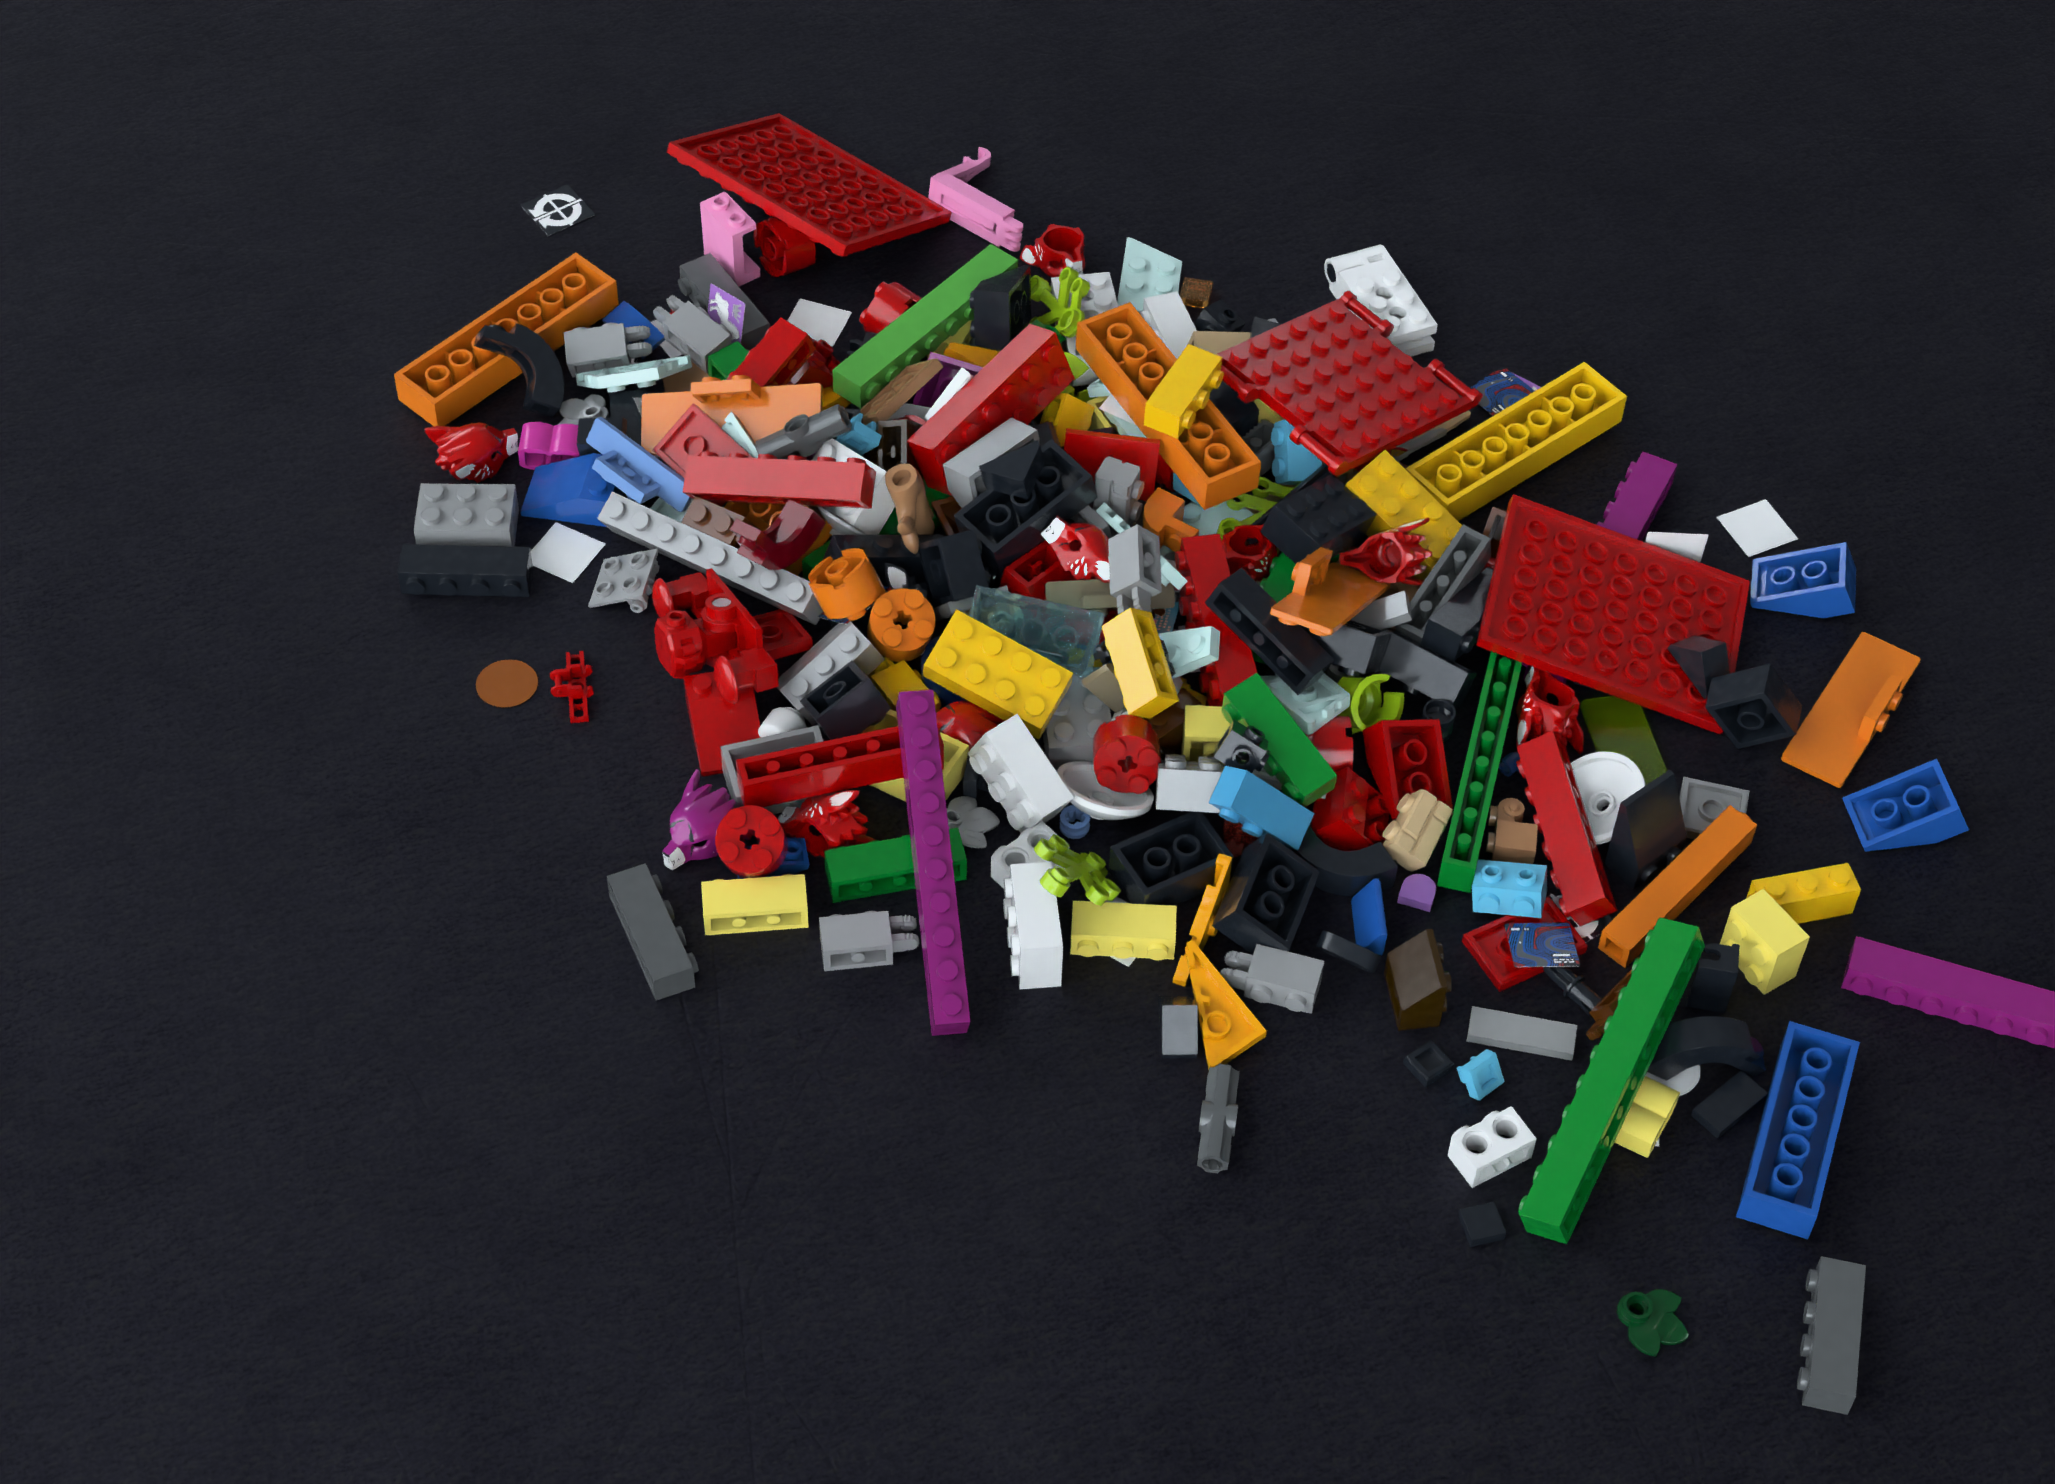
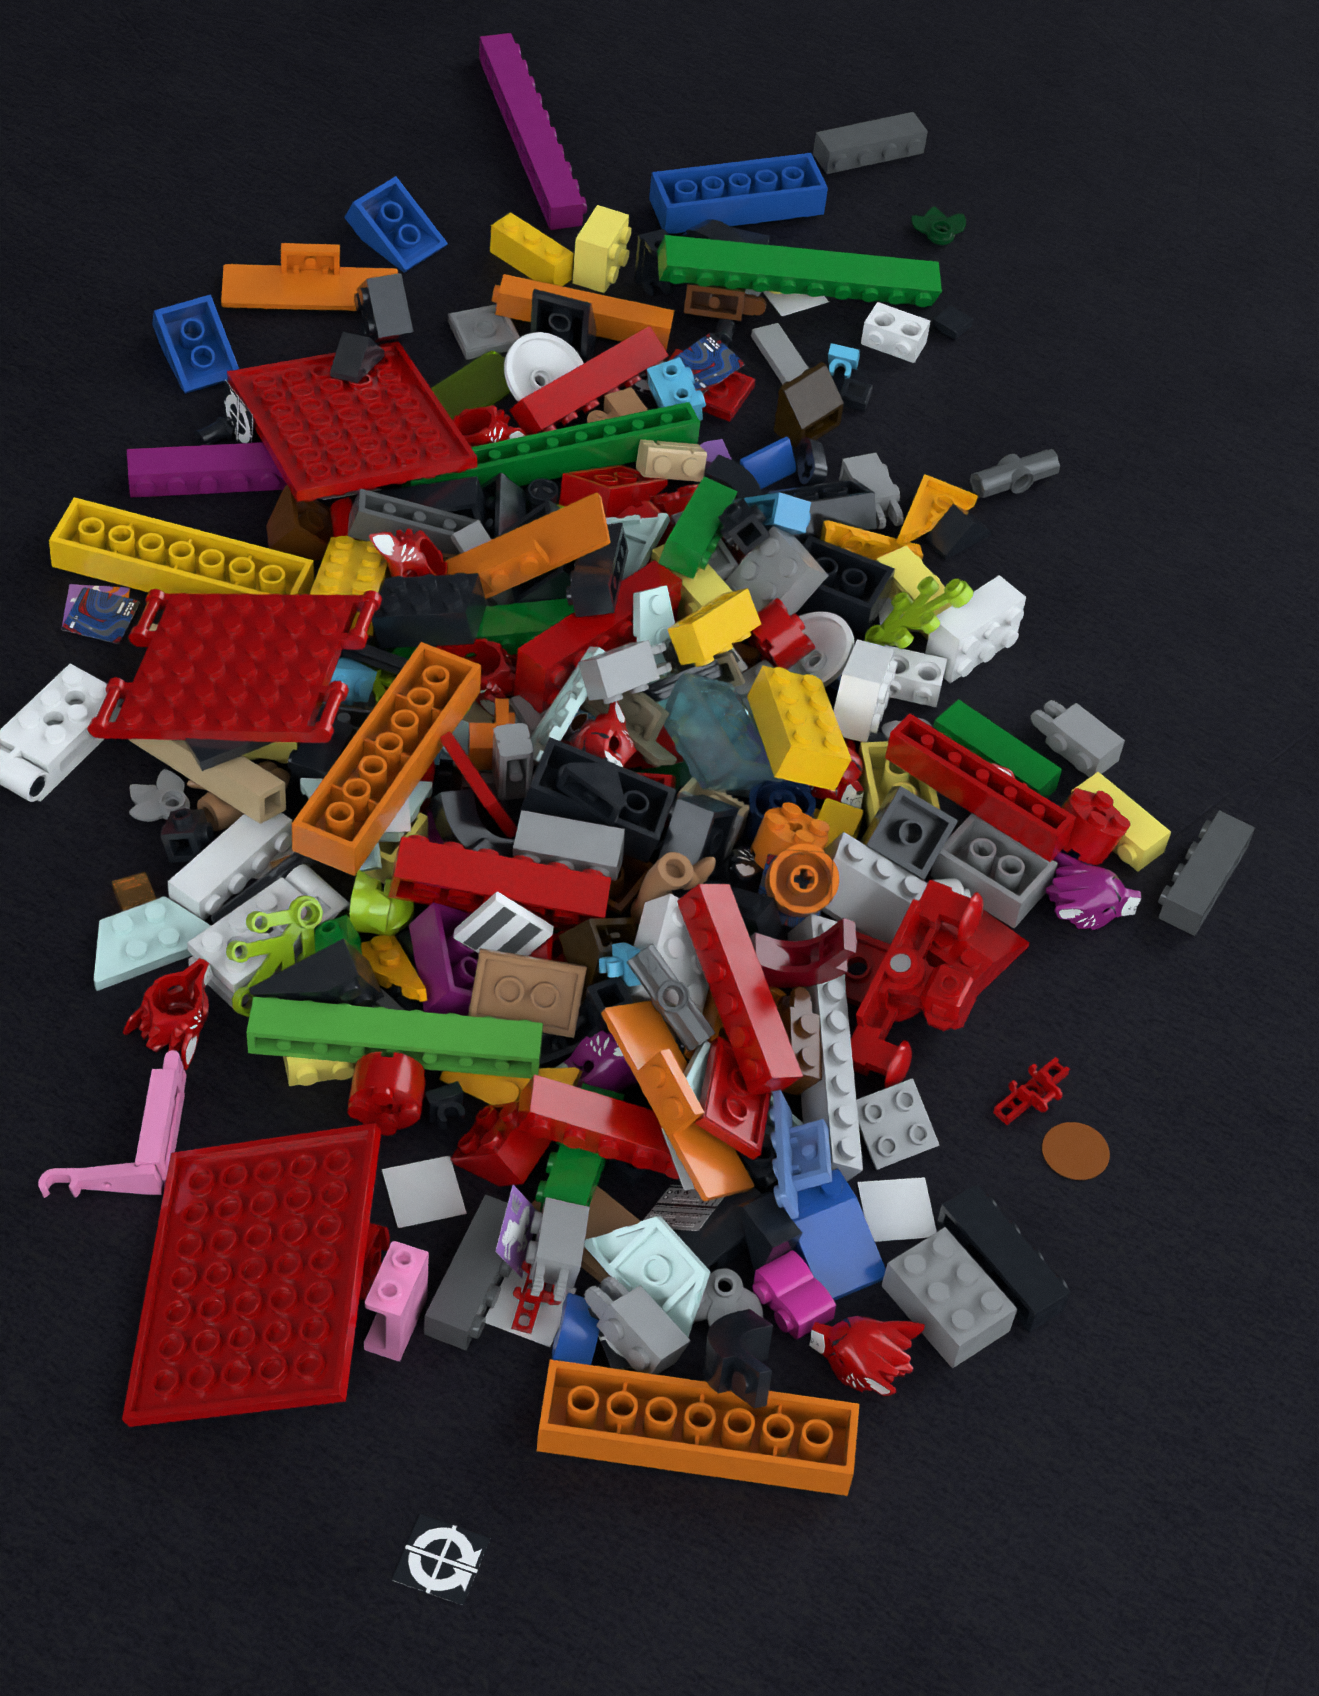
camera: 130 degrees left, 0 degrees up
magenta brick [896,690,971,1036] -> none
yellow brick [1144,344,1224,439] -> none
white sticker [1717,499,1798,557] -> none

